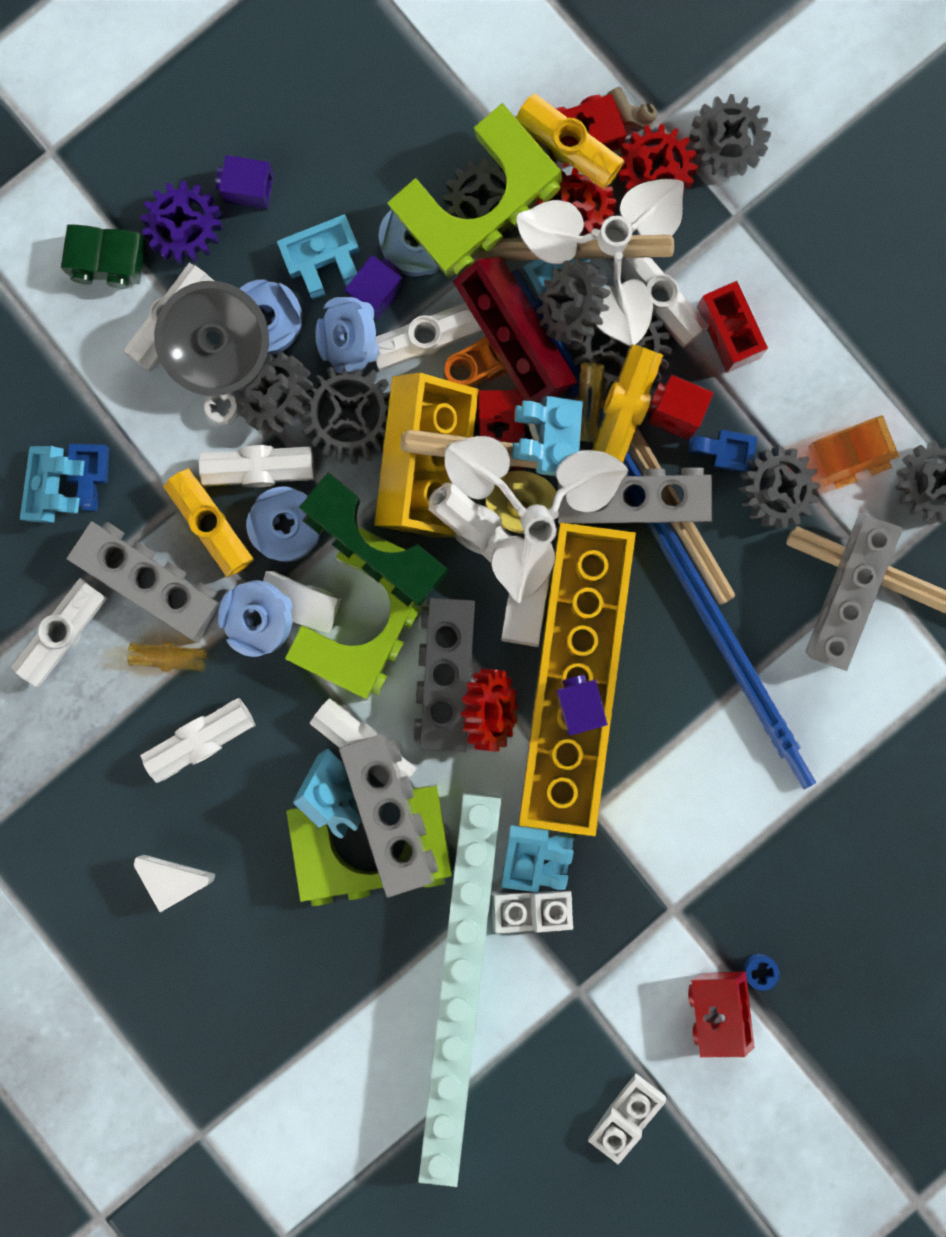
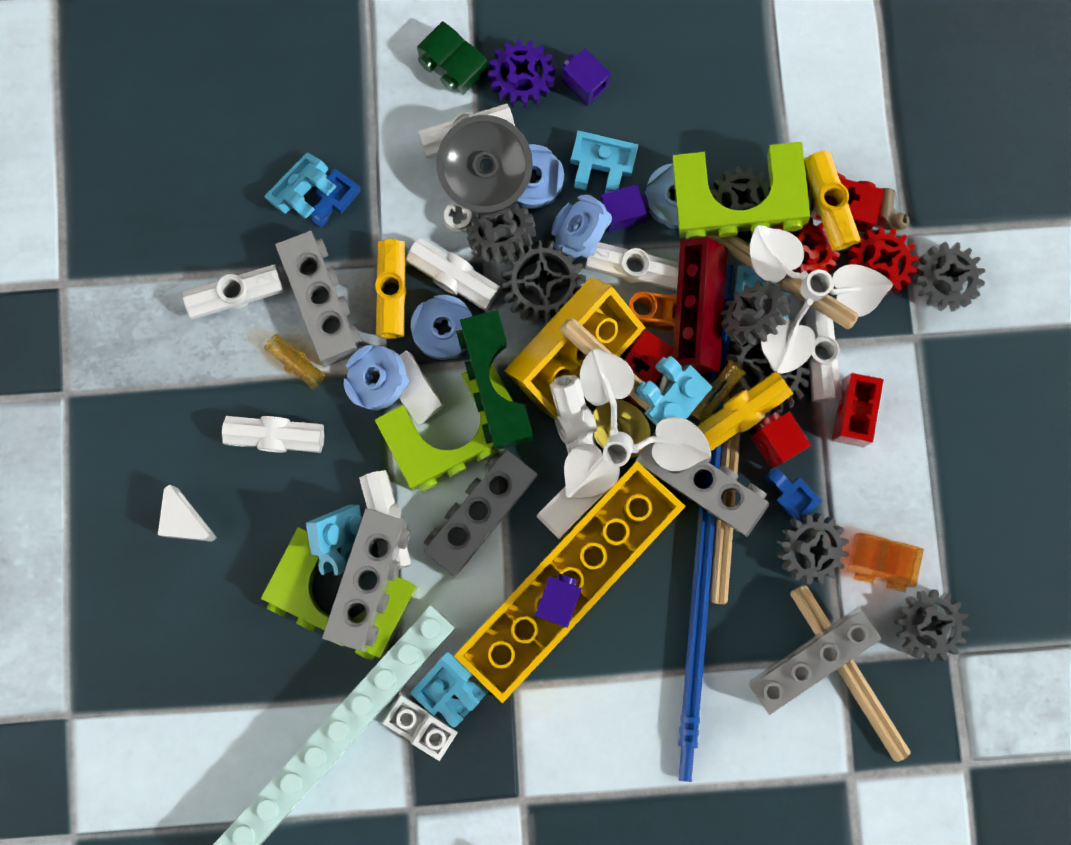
camera: 30 degrees right, 5 degrees down
red gear [461,669,518,752] -> none

